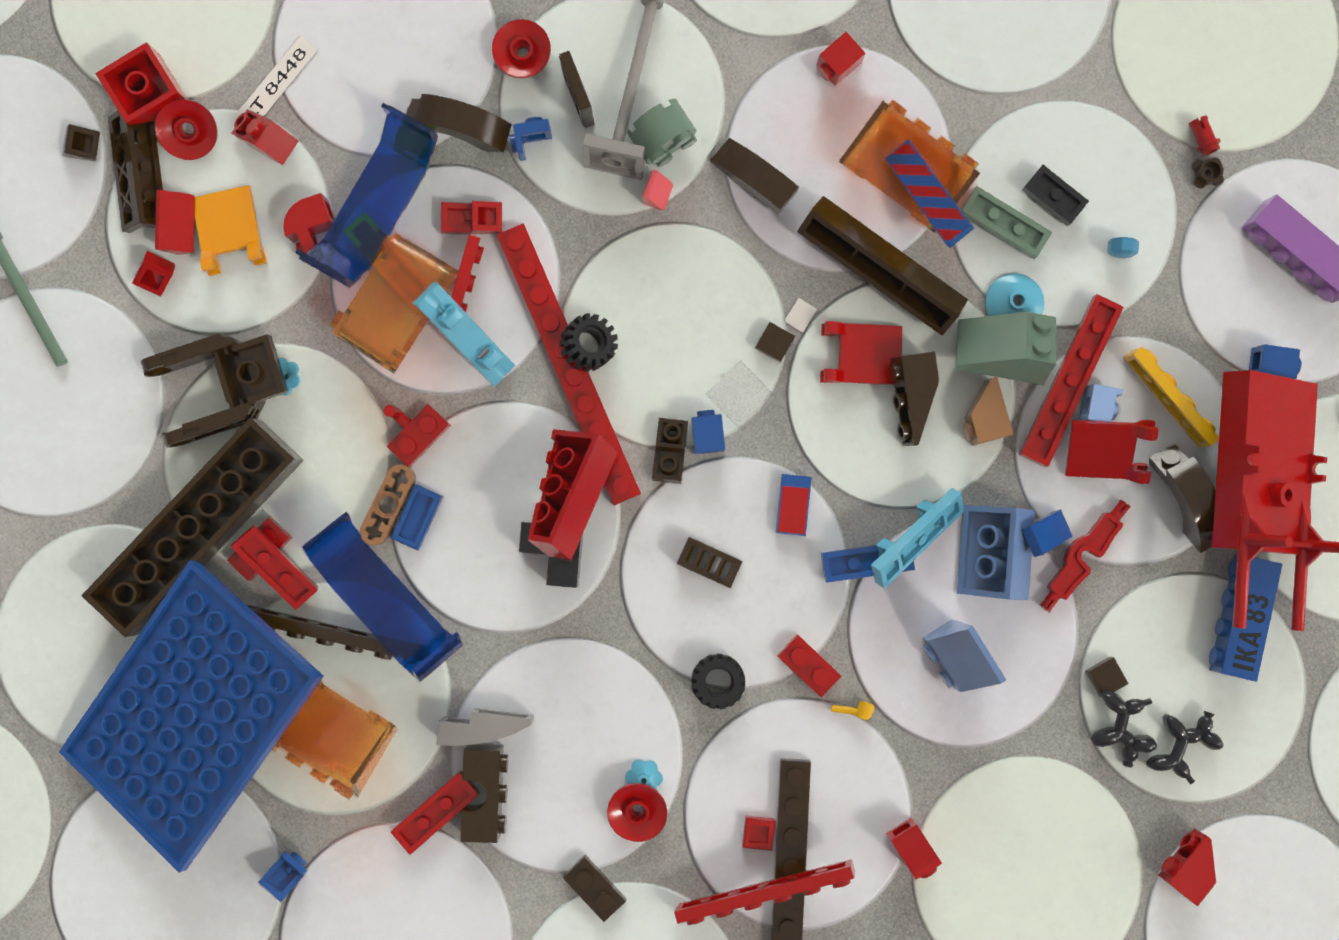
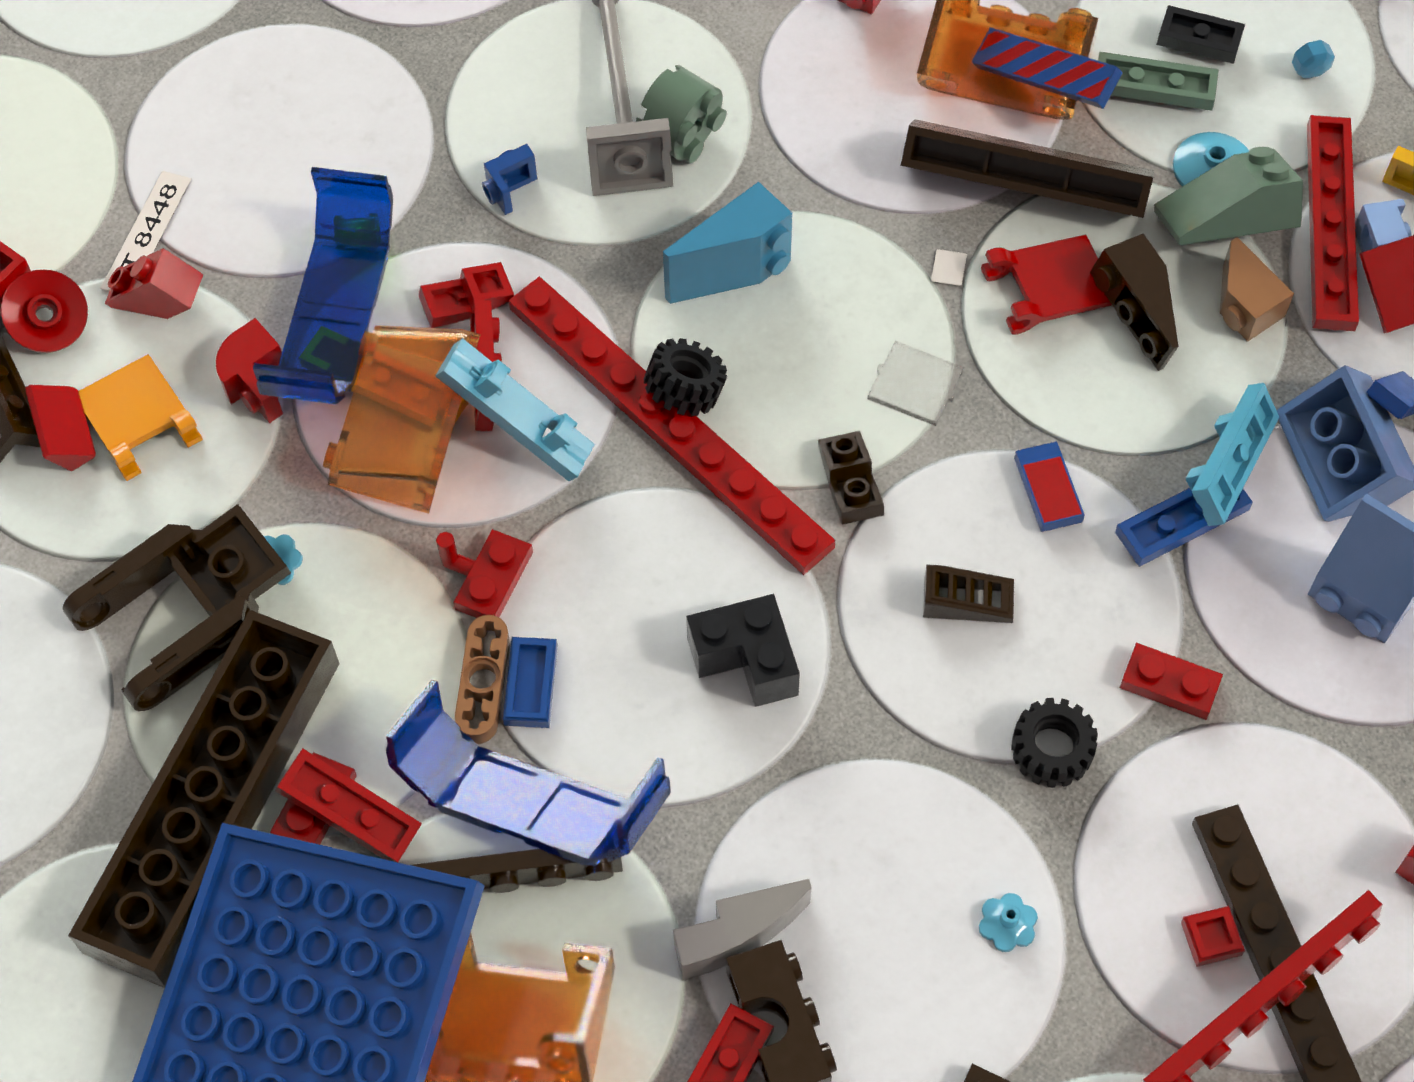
camera: 15 degrees left, 25 degrees down
red slope [132,251,176,297] -> none
dark brown arch [404,94,512,152] -> none
red dish [492,19,551,79] -> none
red wedge [527,429,618,560] -> none
dark brown tile [559,51,595,128] -> none
red dish [607,783,668,842] -> none
coral slope [643,169,673,210] -> none
blue brick [691,410,725,455] -> none
dark brown slope [710,138,799,215] -> none
dark brown tile [754,322,795,363] -> none
yellow hand [831,700,875,720] -> none
none -> dark azure slope [663,182,792,304]

